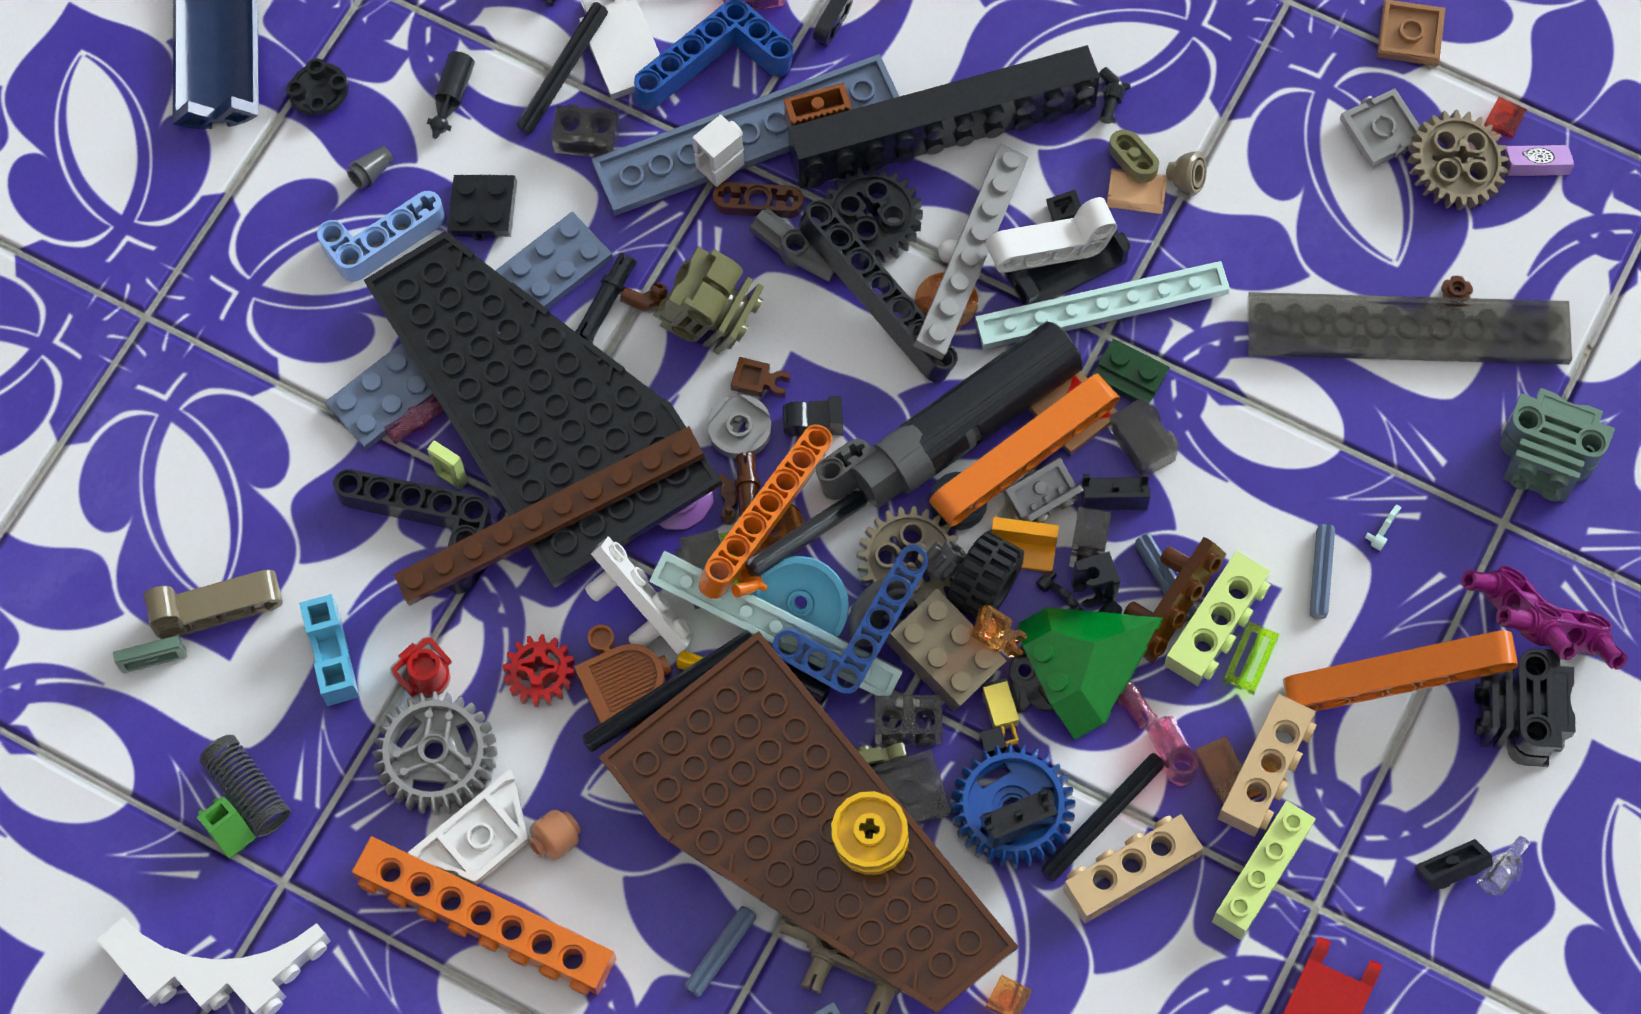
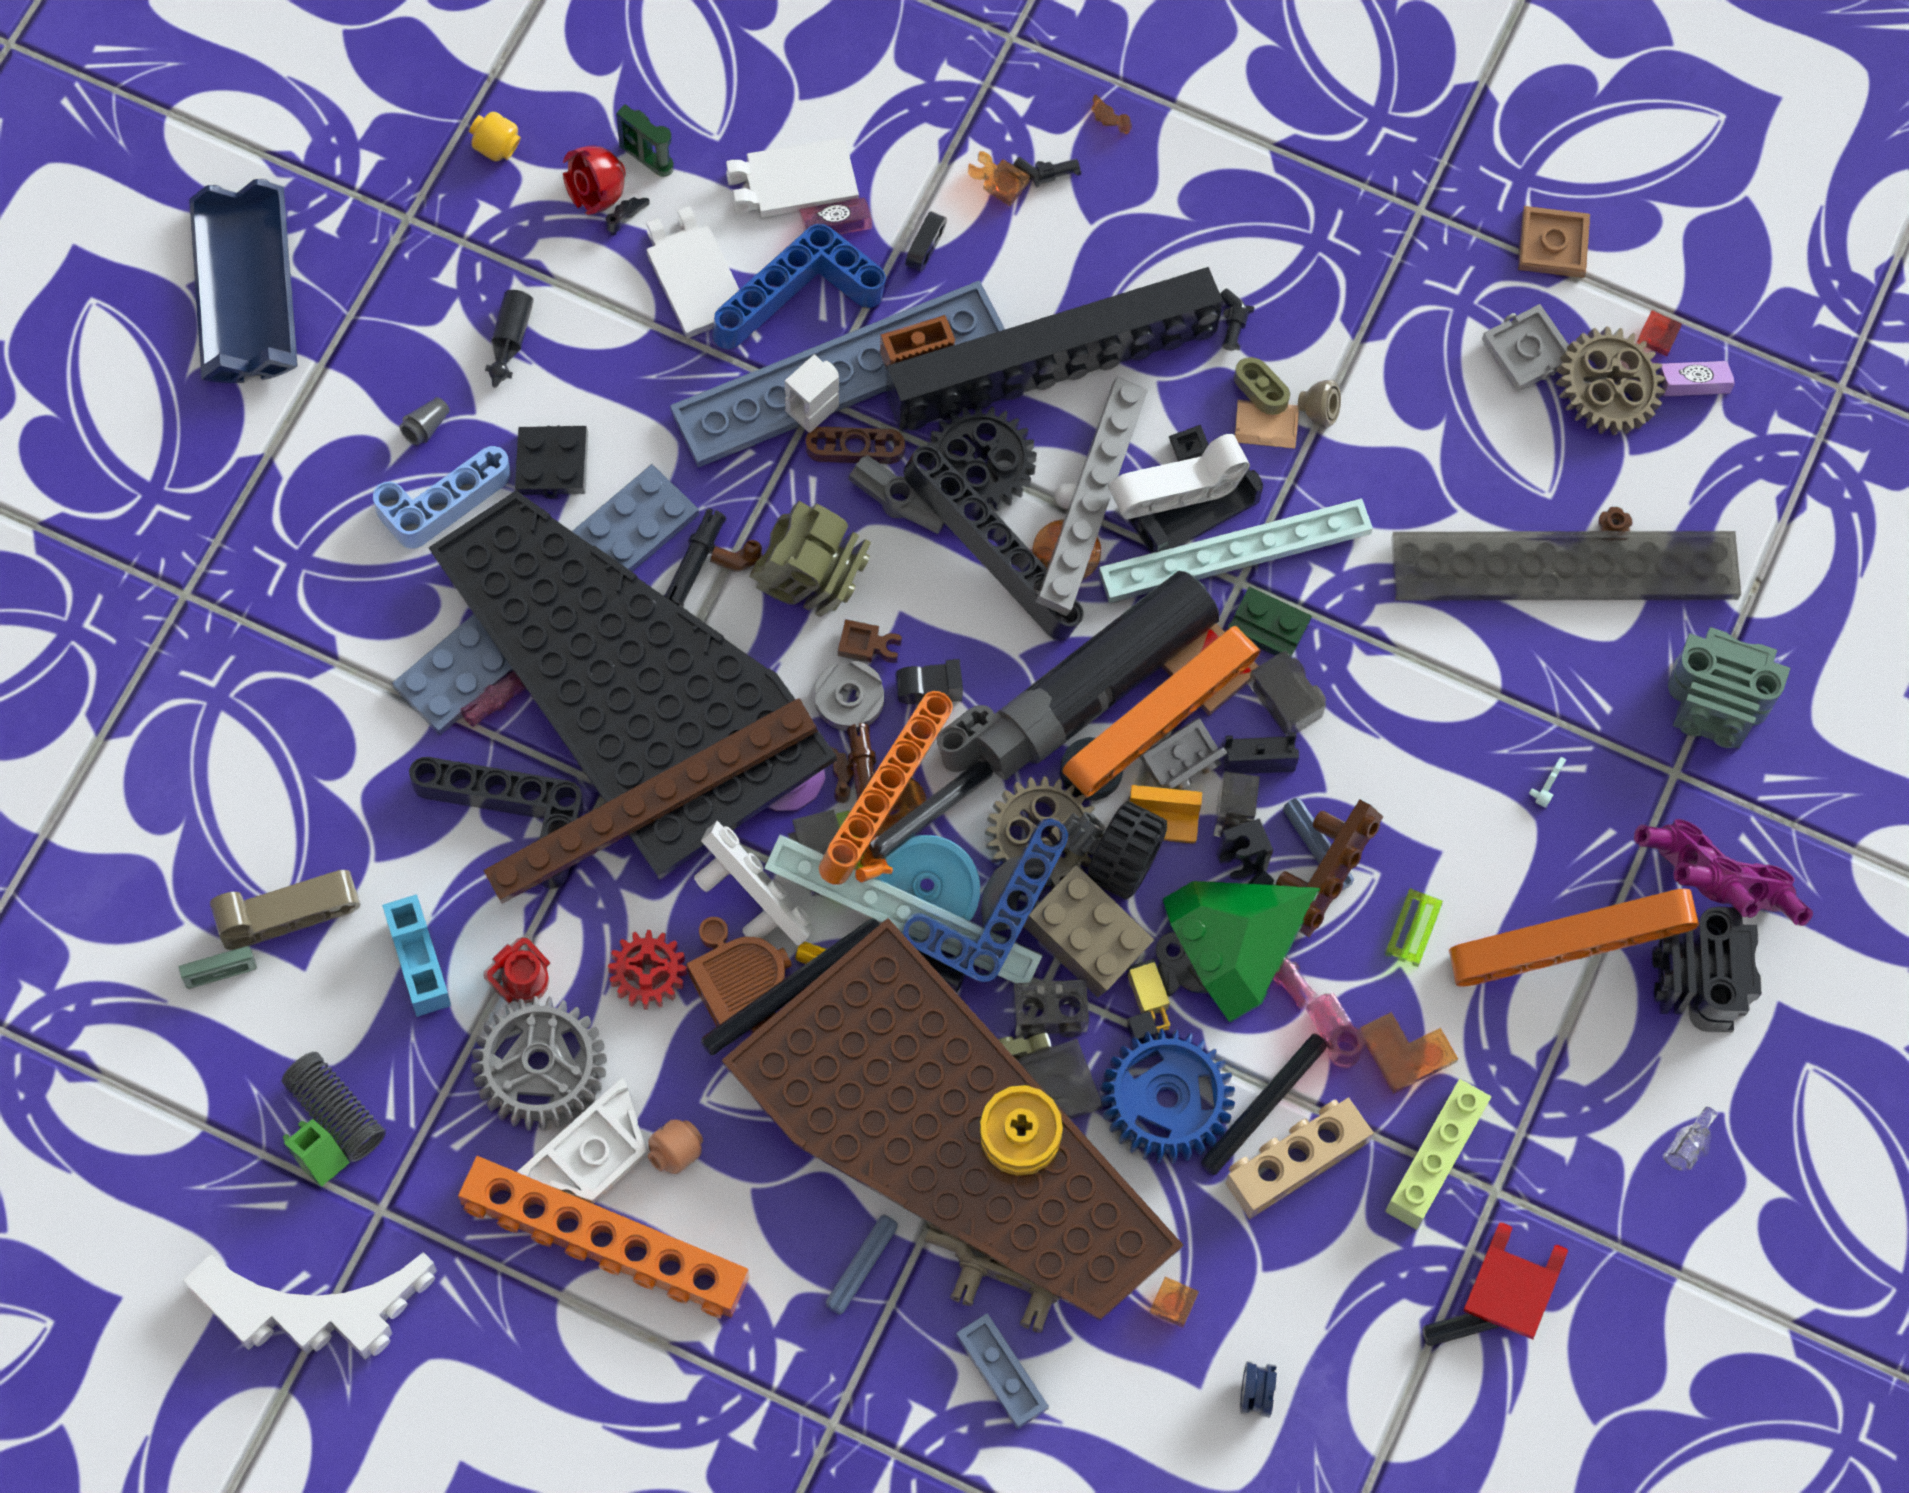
camera: 10 degrees left, 0 degrees up
black dish [286,58,349,116] -> none
yellowish green tile [427,440,468,490] -> none
black axle [517,2,608,134] -> none
clear smoke brick [551,104,621,157] -> none
clear orange plate [972,605,1027,657] -> none
black hinge [980,789,1058,849] -> none
black piece [1036,571,1083,610] -> none
yellowish green brick [1164,551,1271,686] -> none
tan brick [1218,694,1317,837] -> none
sand blue axle [1310,524,1335,619] -> none
black plate [1415,839,1494,892] -> none

